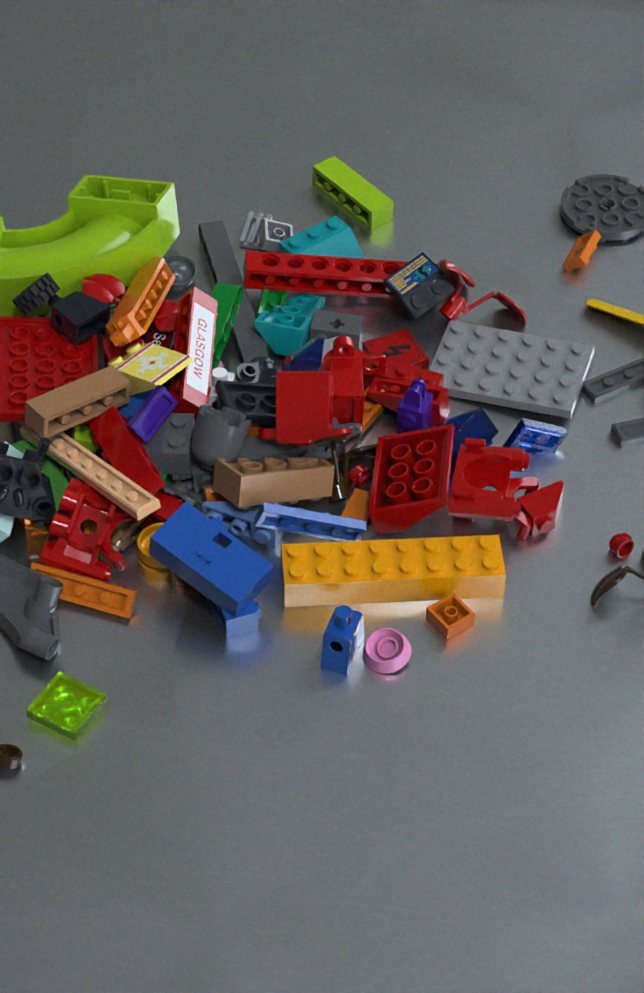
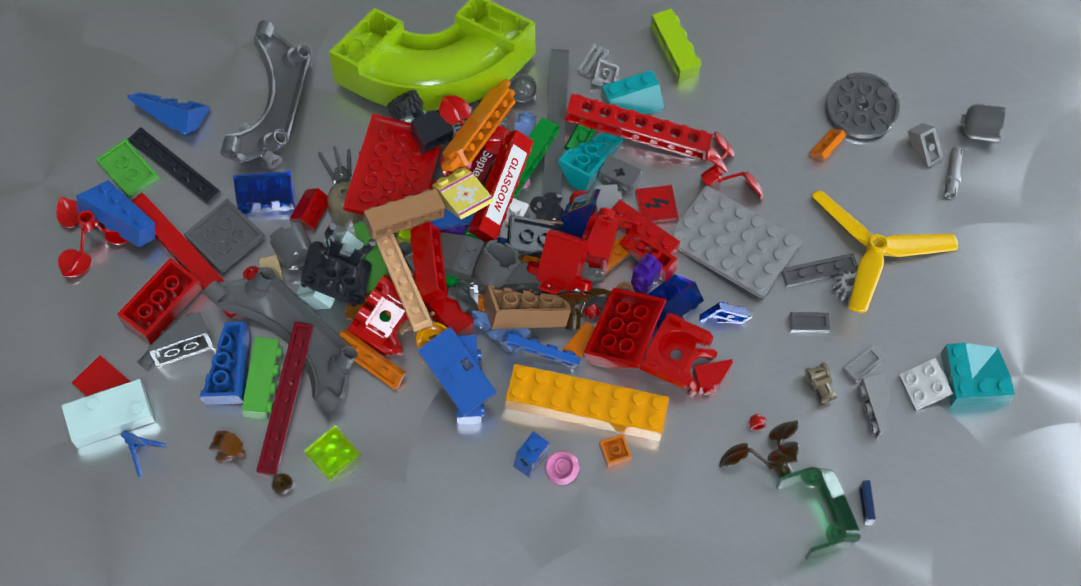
camera: 15 degrees right, 20 degrees up
dark purple tile [126,385,179,443] -> none
slope [383,252,455,321] -> none

